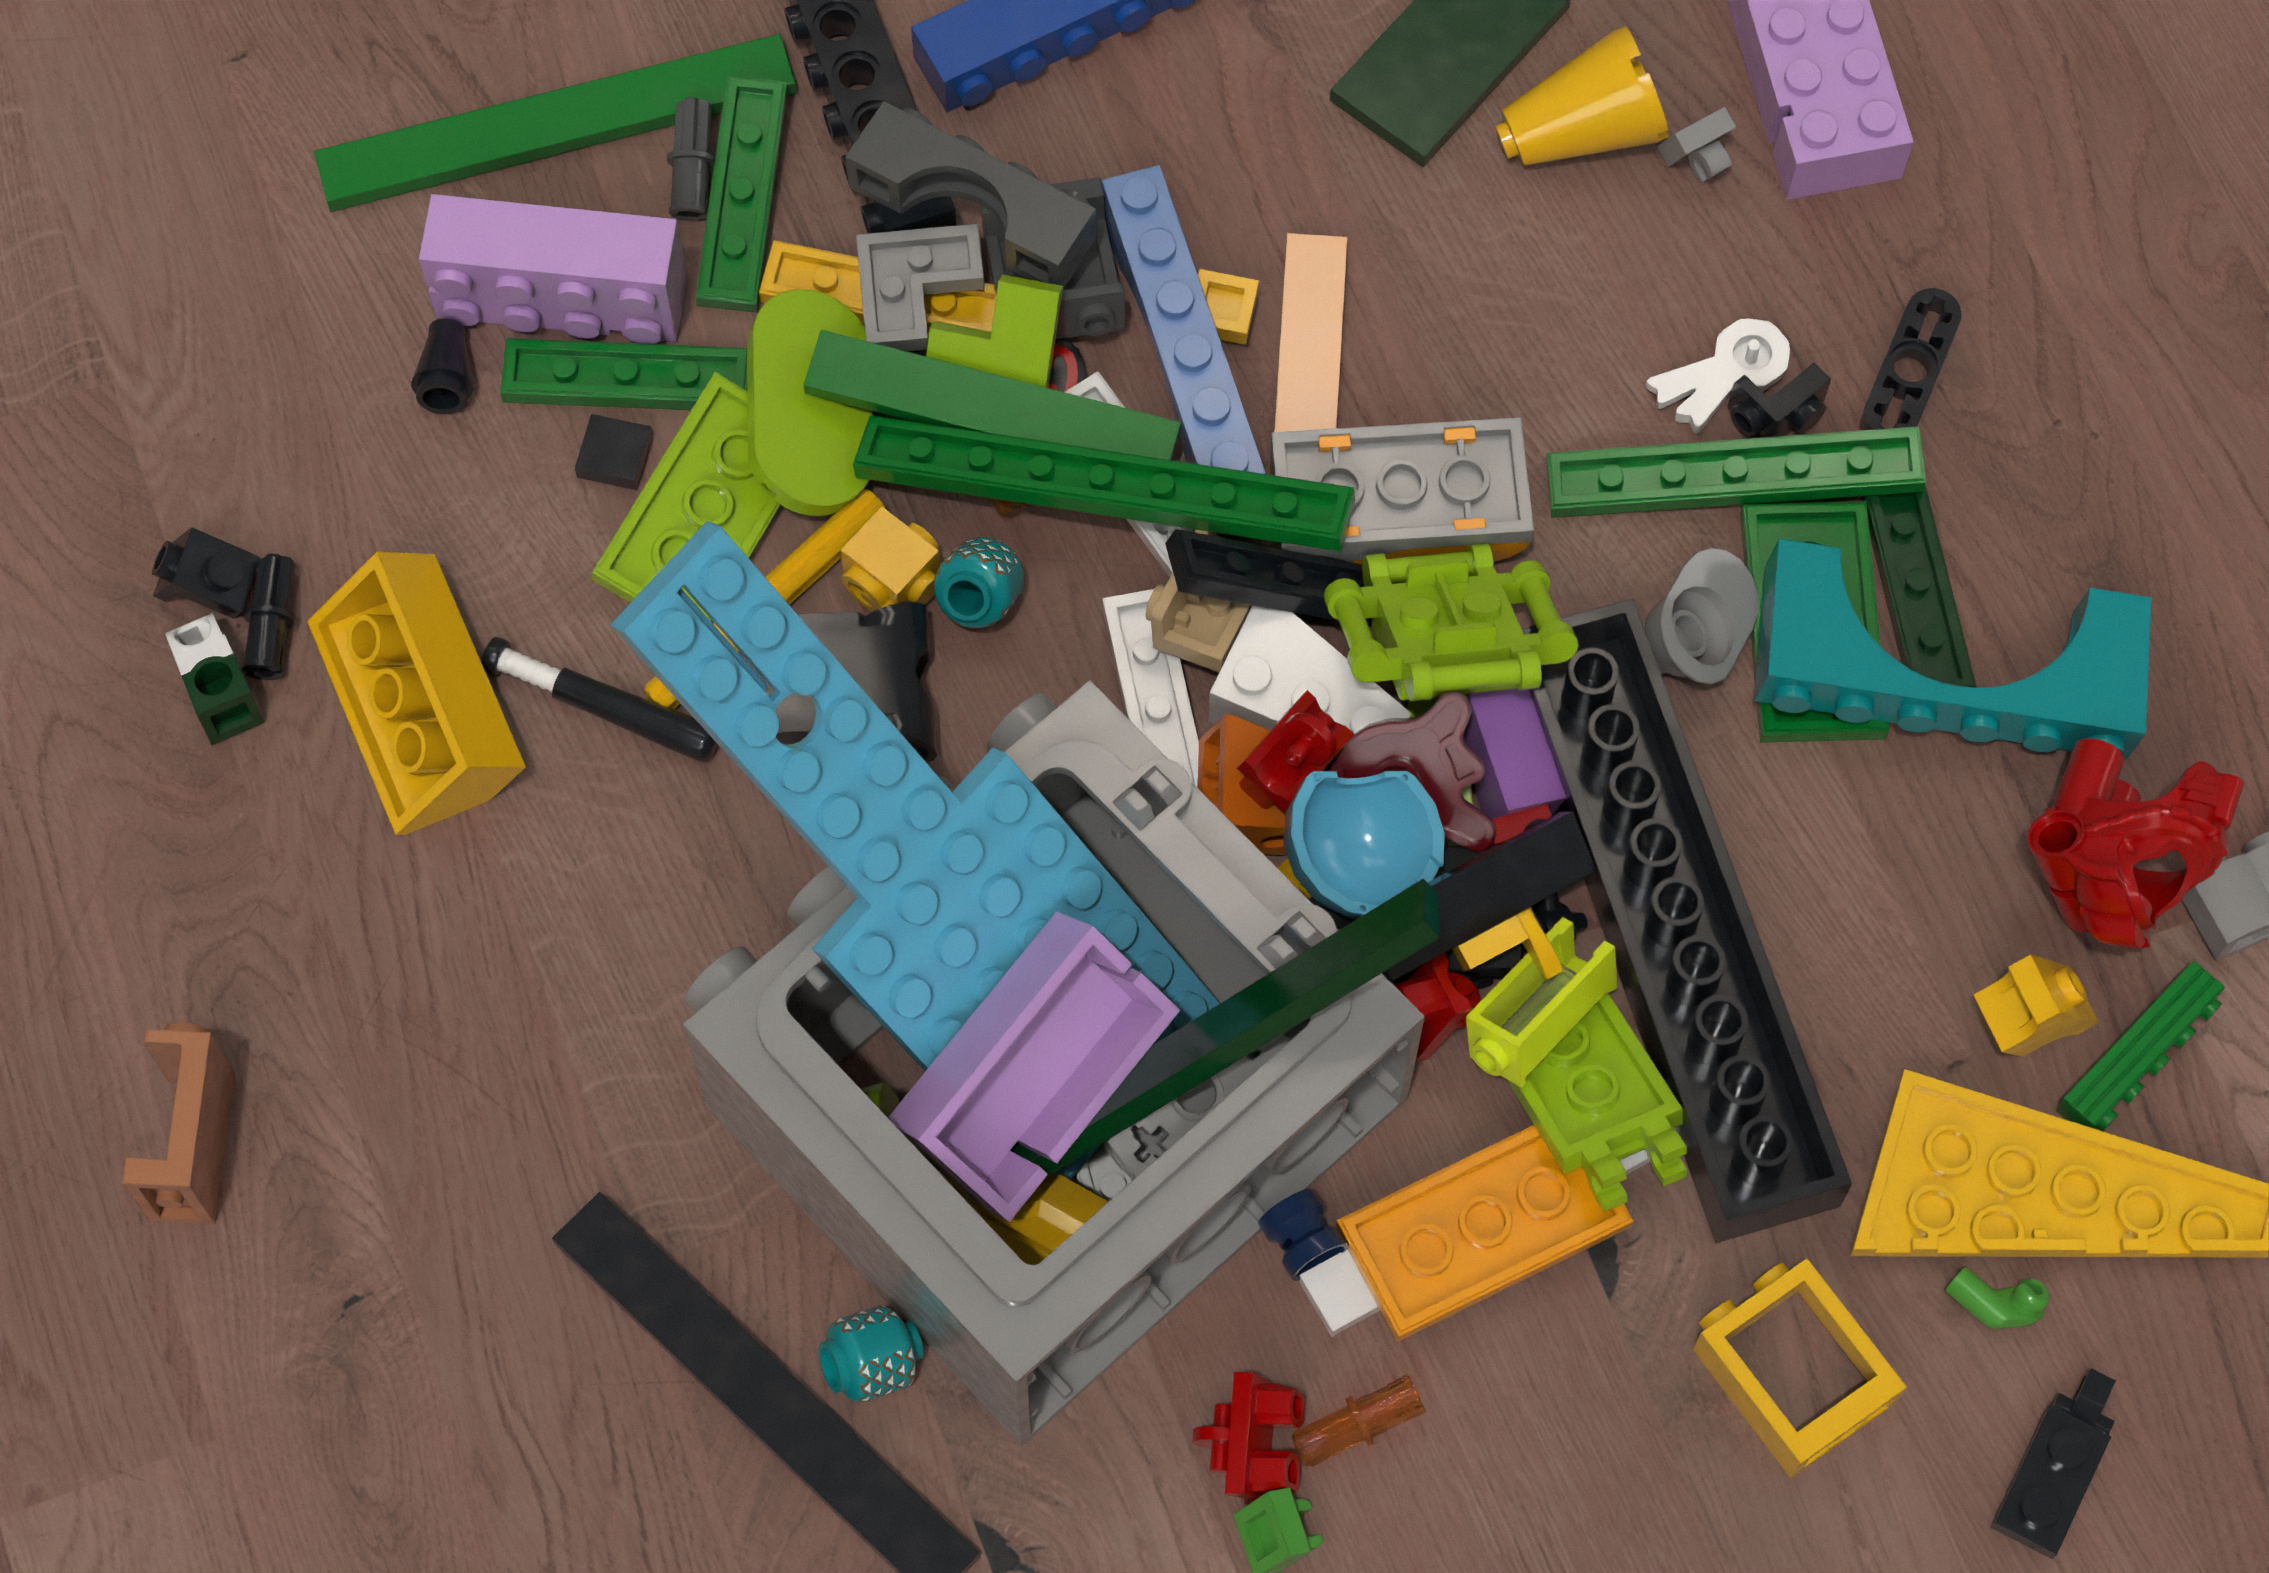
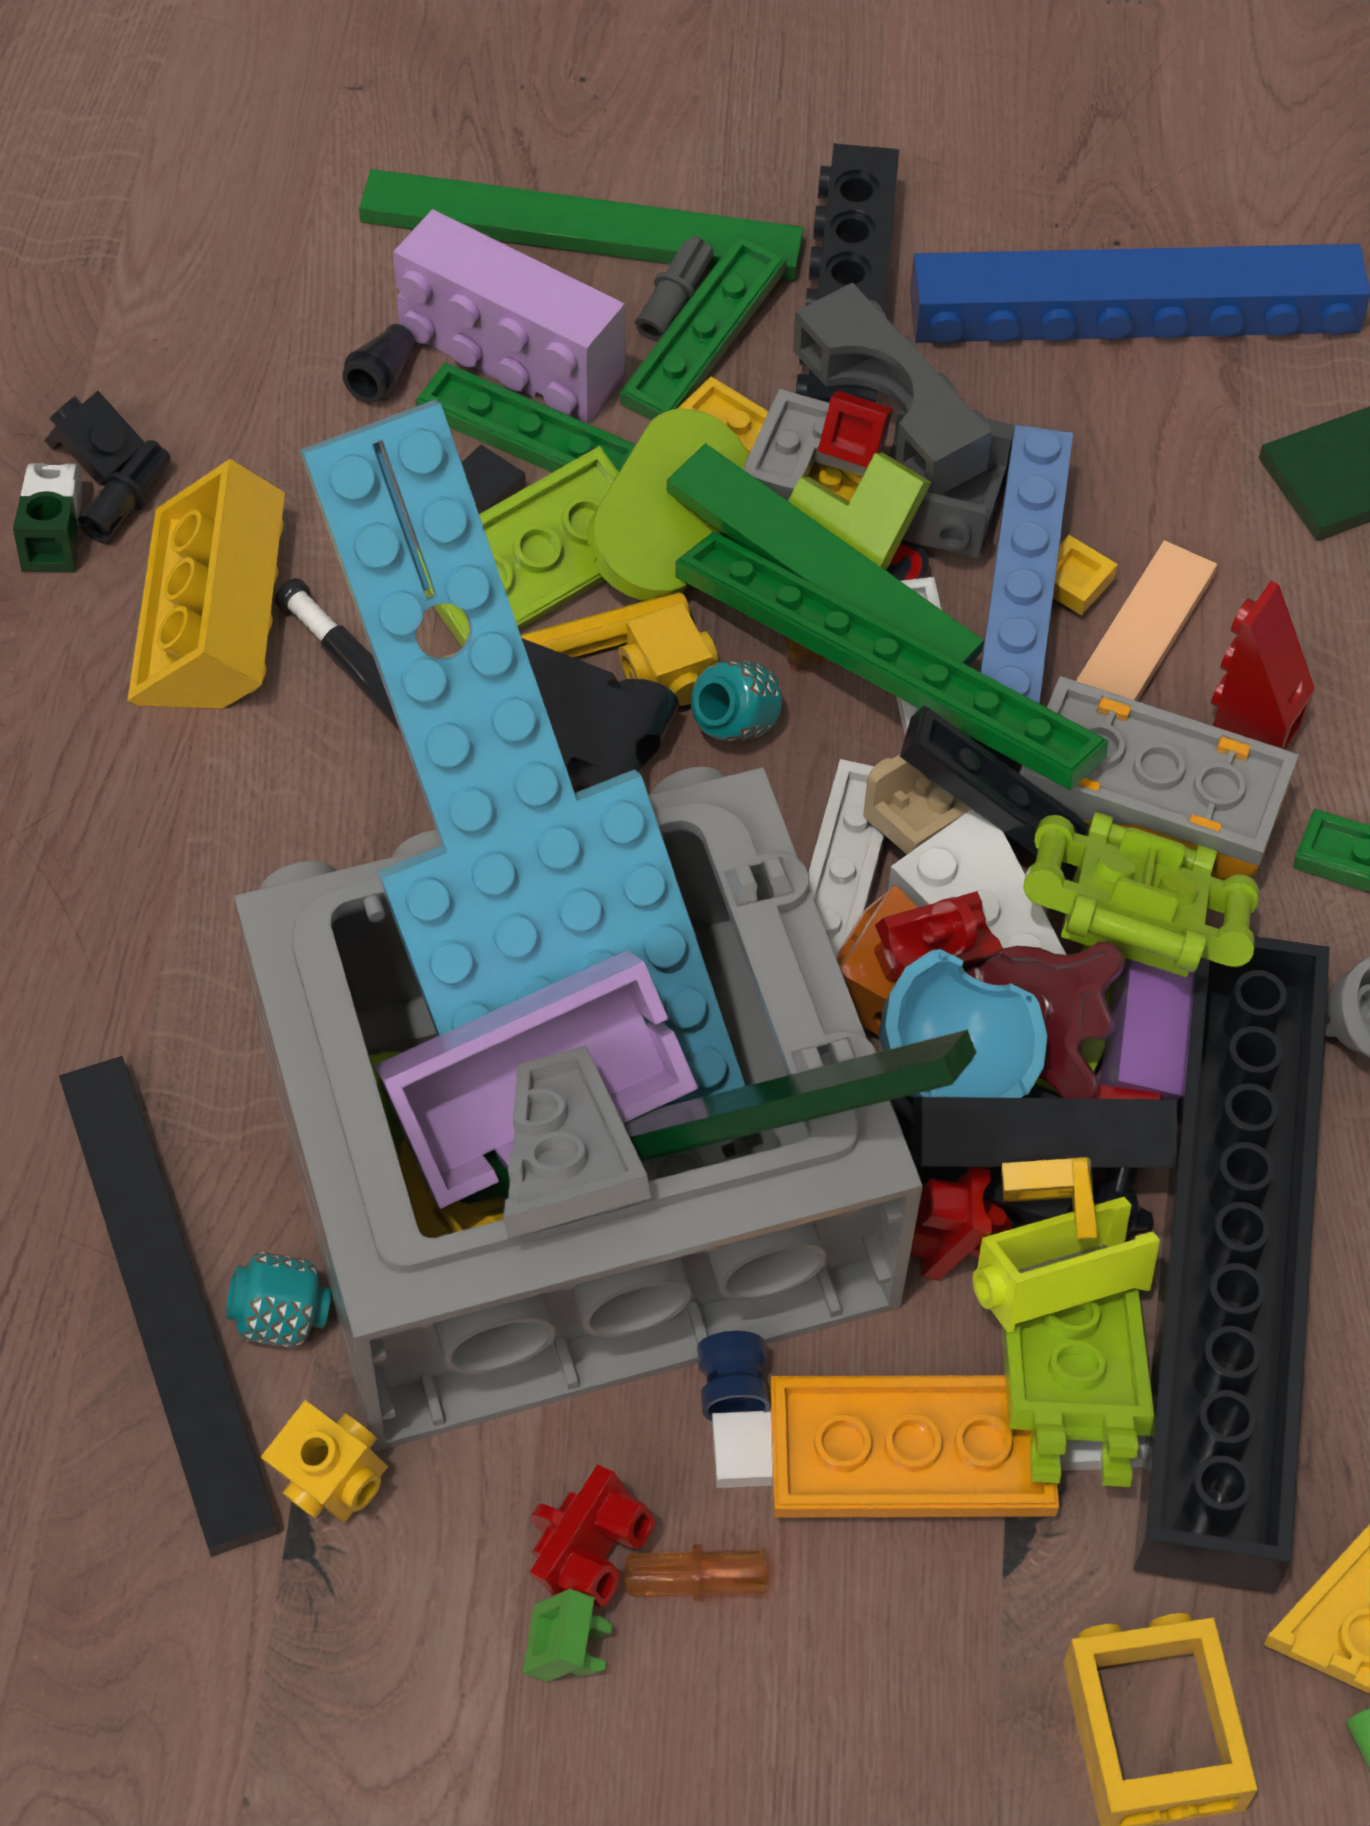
camera: 25 degrees right, 10 degrees down
none -> yellow brick [261,1400,388,1524]
none -> light grey wing [504,1046,651,1239]
none -> red tile [817,391,893,468]
none -> red slope [1210,581,1315,750]

